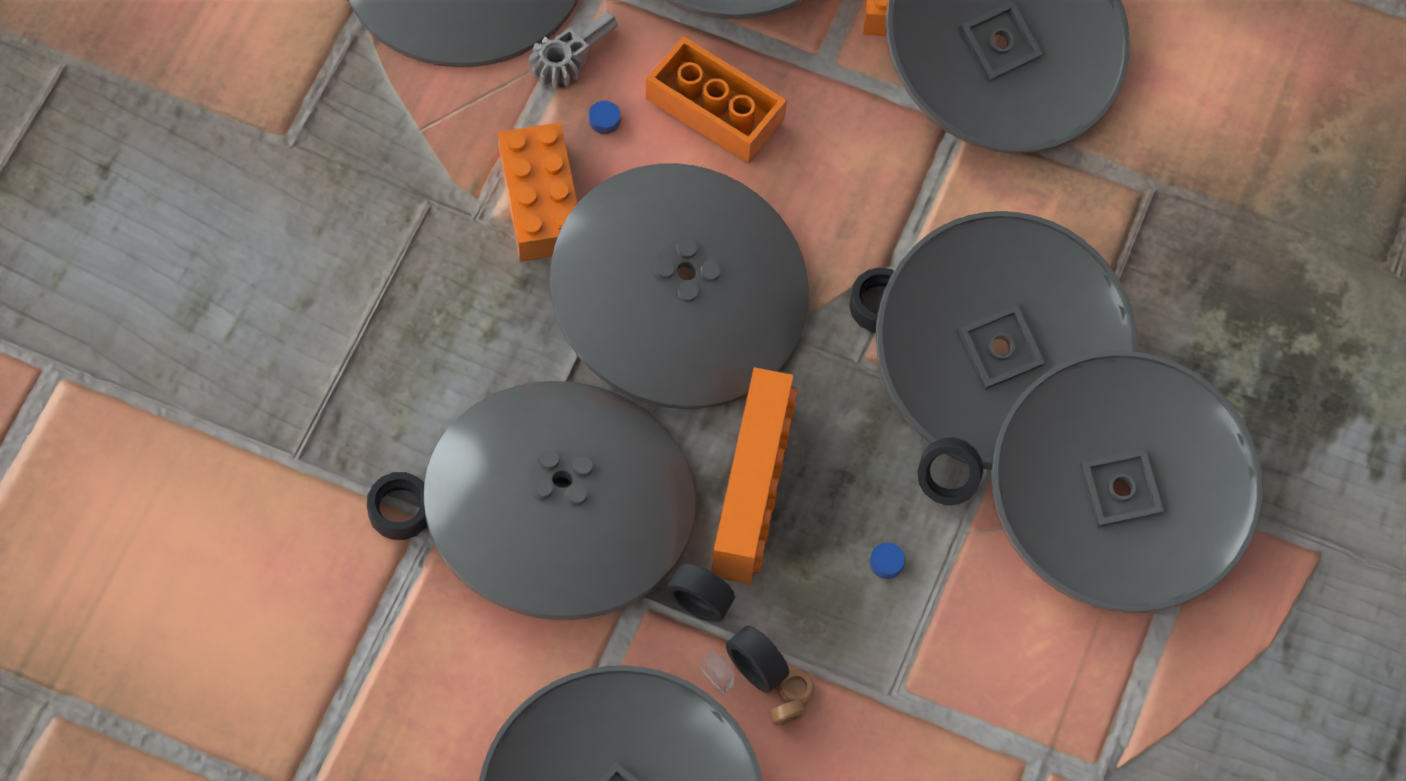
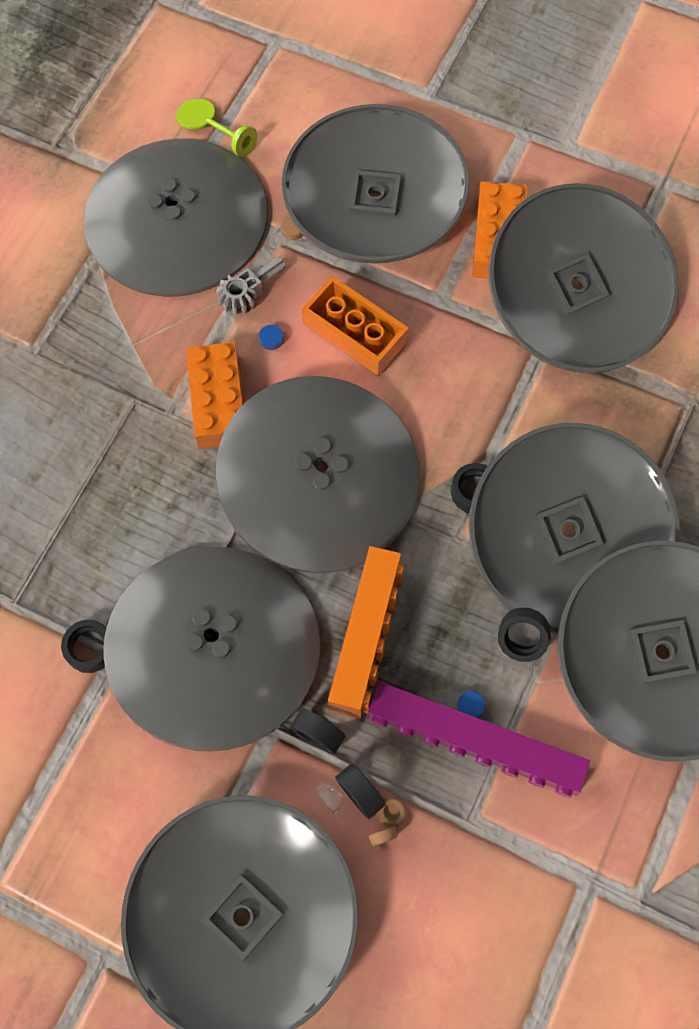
camera: 10 degrees right, 5 degrees up
none -> magenta brick [367,681,591,798]

